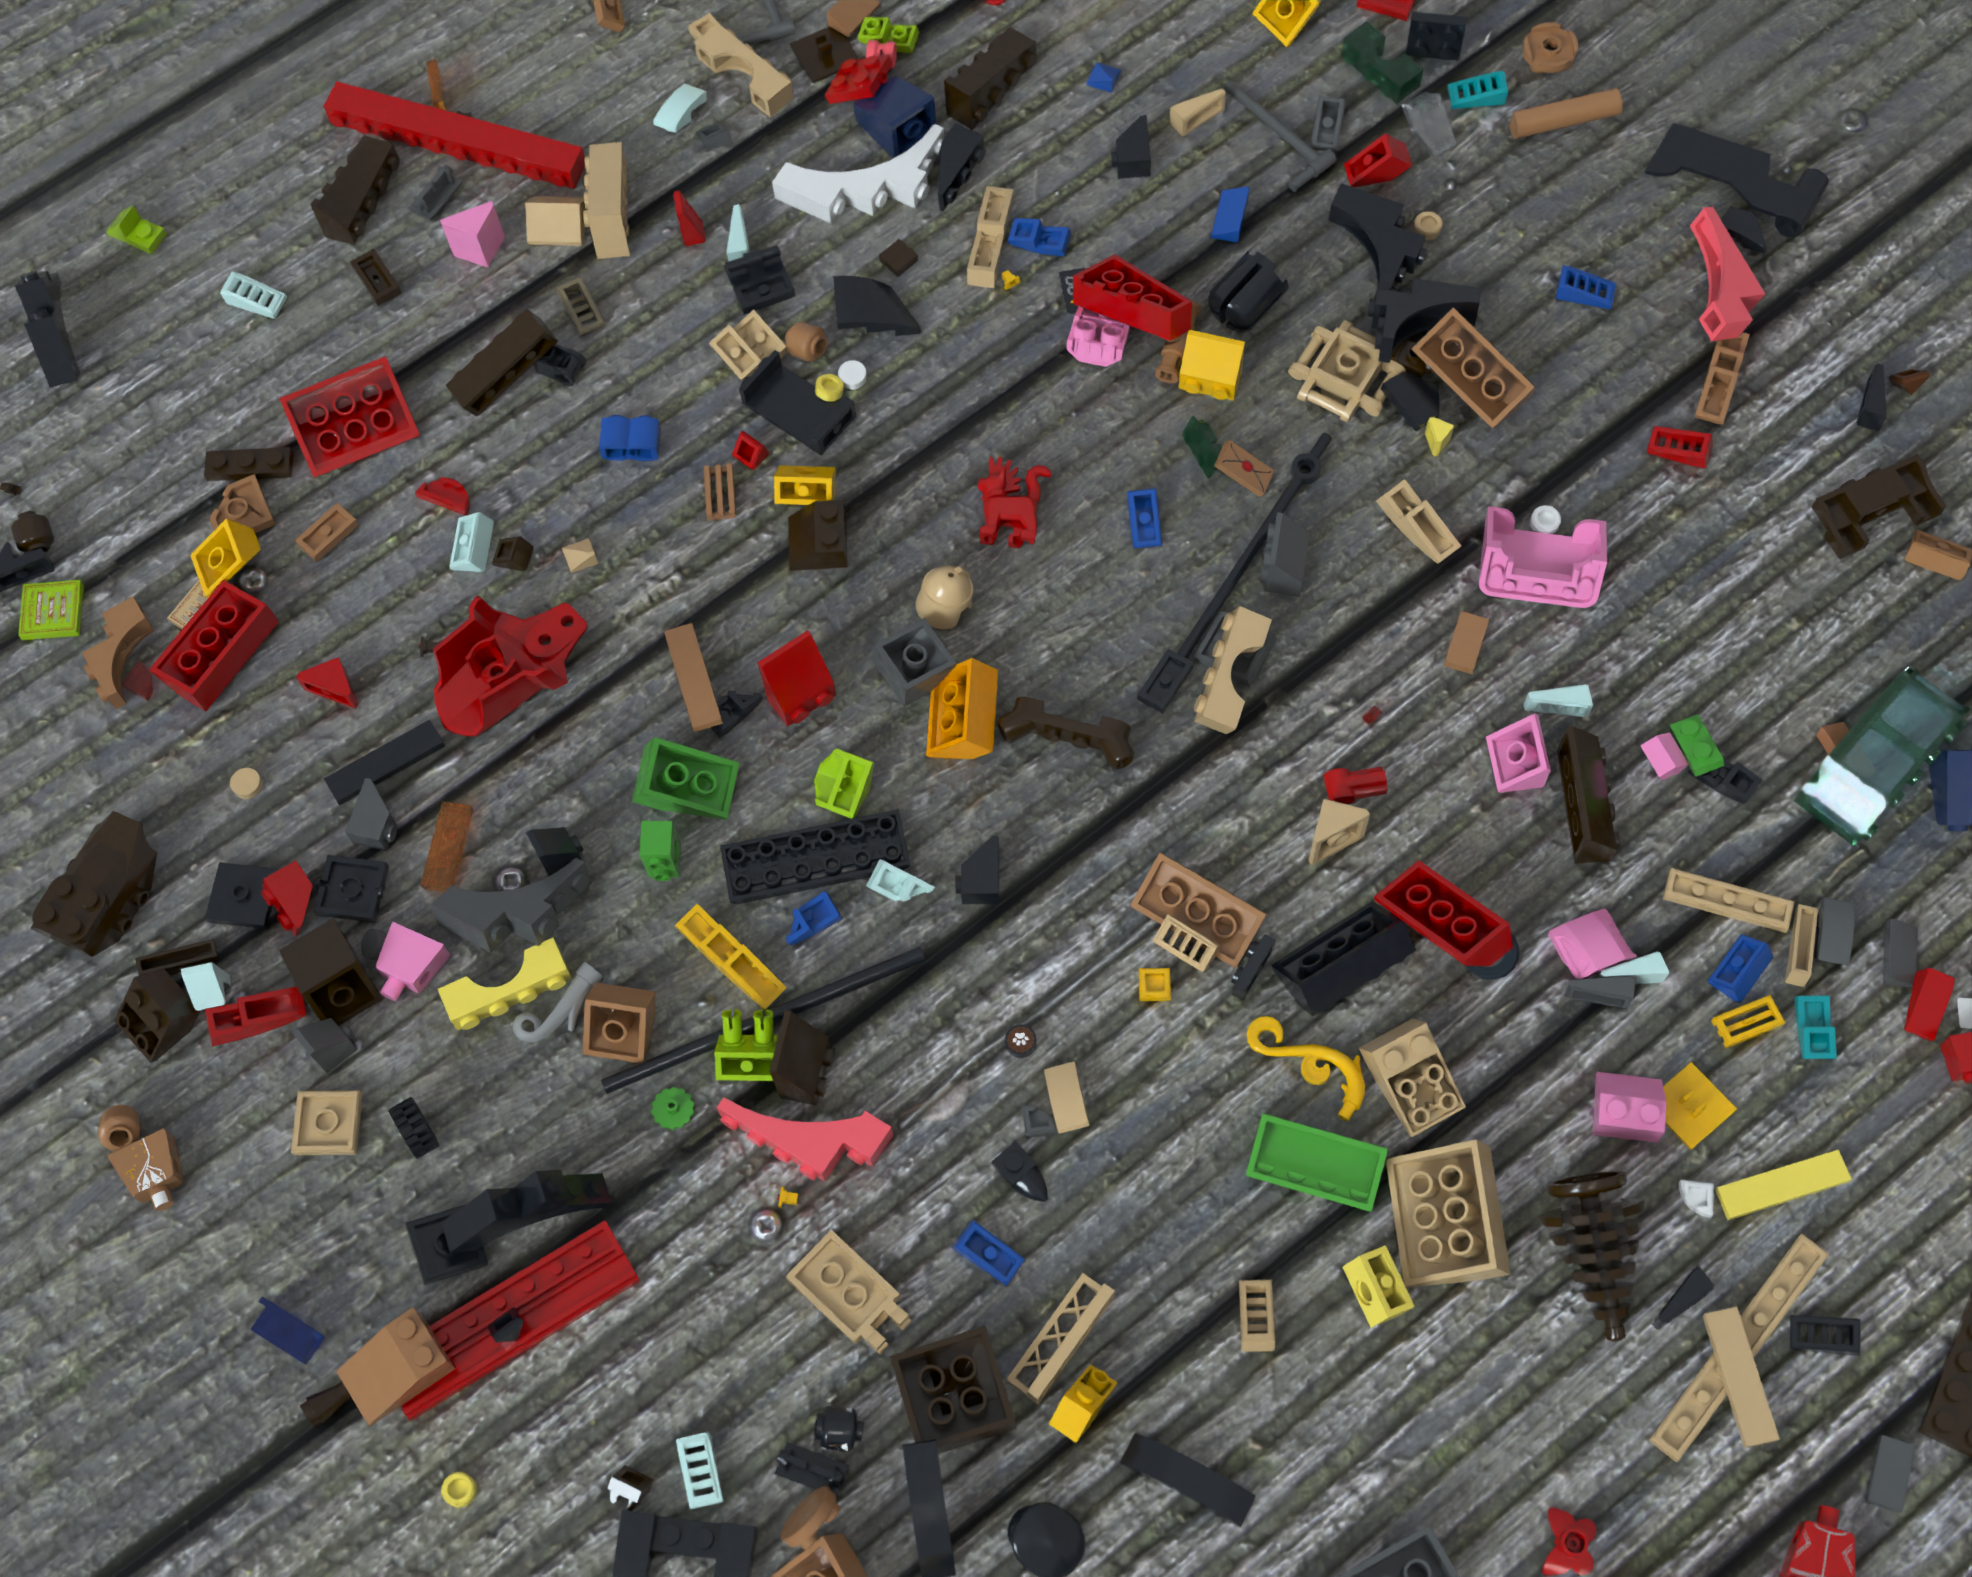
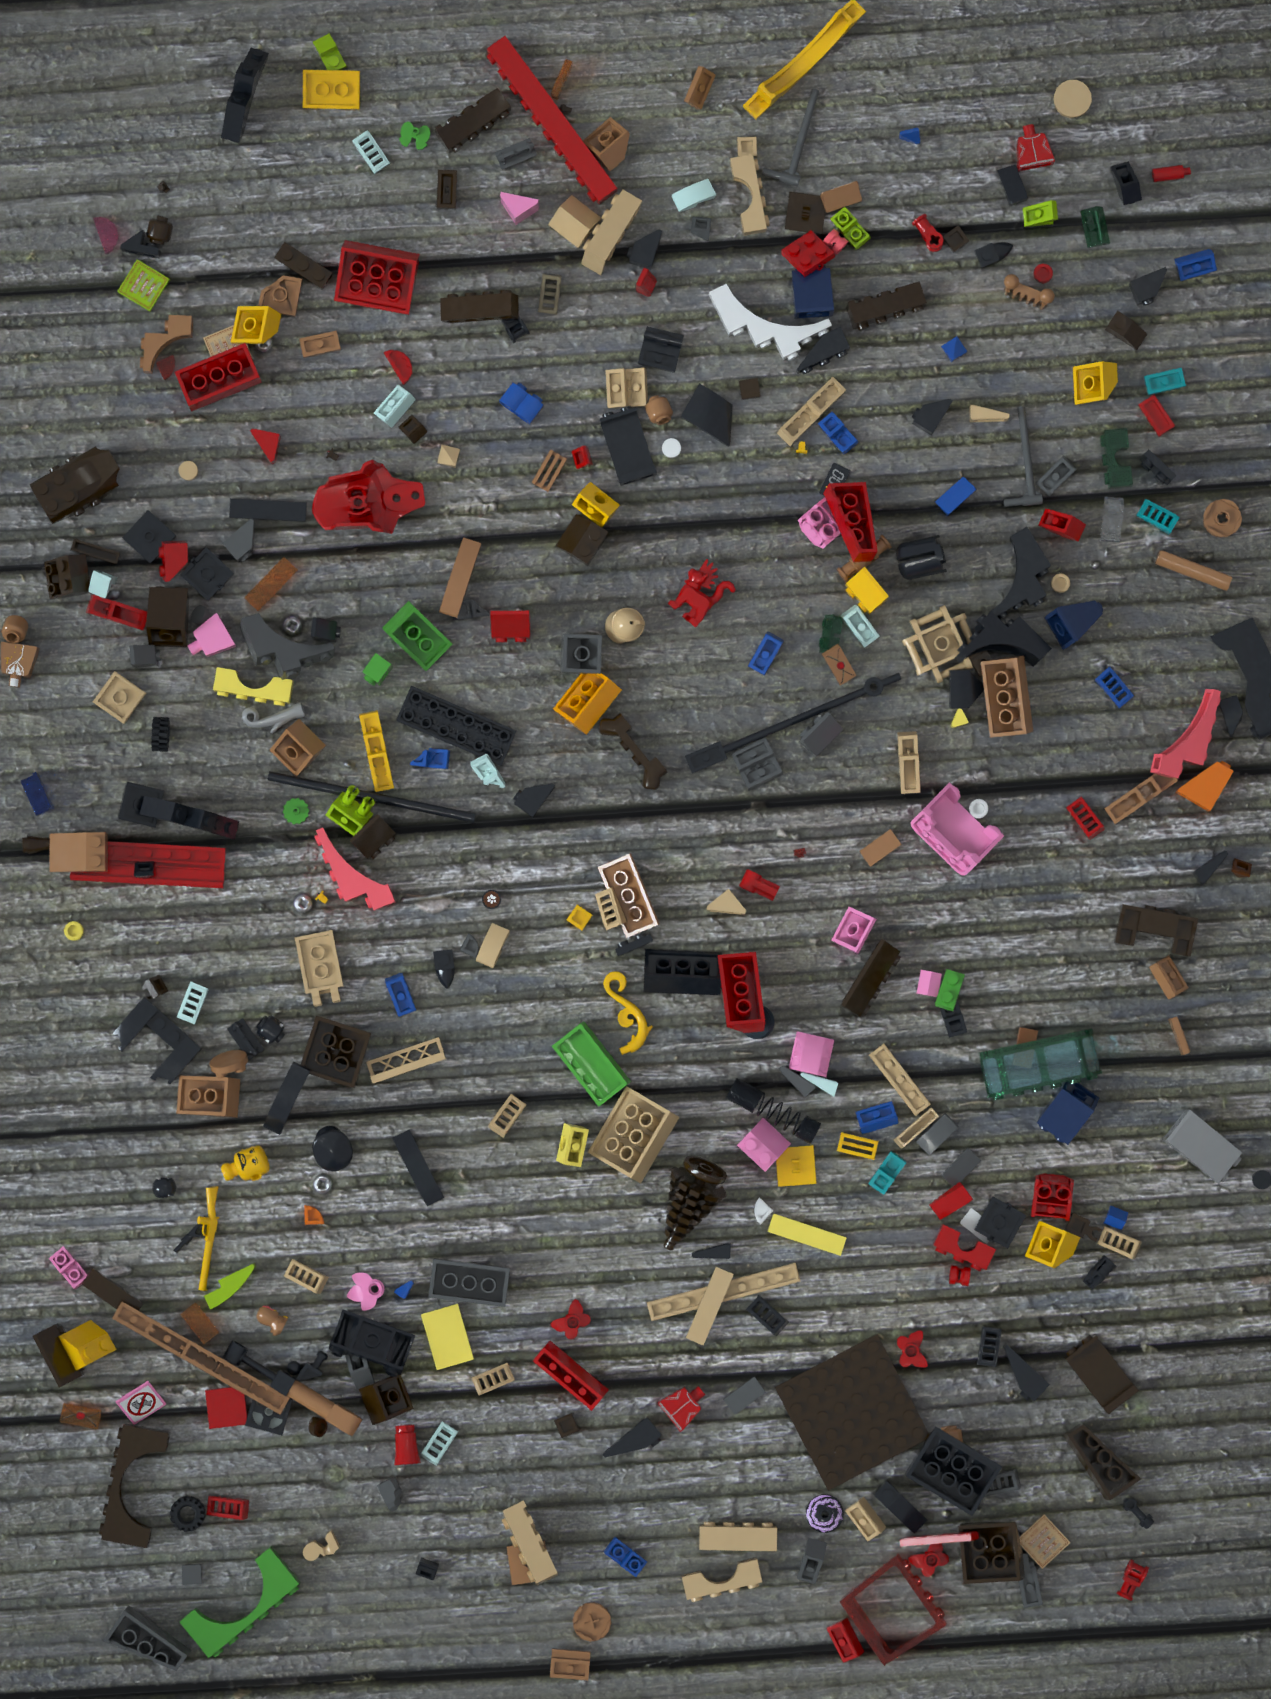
camera: 30 degrees right, 20 degrees up
light aqua slope [727,204,750,261] -> none
lime slope [814,748,875,819] -> none
light yellow tile [815,374,844,401] -> none
yellow slope [1048,1364,1118,1443] -> none
tan arch [1194,606,1272,734] -> none
tan slope [1359,1018,1466,1137] -> none
light aqua slope [1524,684,1593,717] -> none
none -> yellow tile [302,70,360,109]
none -> bright green piece [399,121,430,150]
none -> medium nougat slope [583,117,630,171]
none -> black slope [627,229,662,270]
none -> black piece [726,1078,821,1144]
none -> light aqua slope [841,605,880,648]
none -> dark blue slope [1044,600,1103,650]
none -> orange slope [1175,761,1234,812]

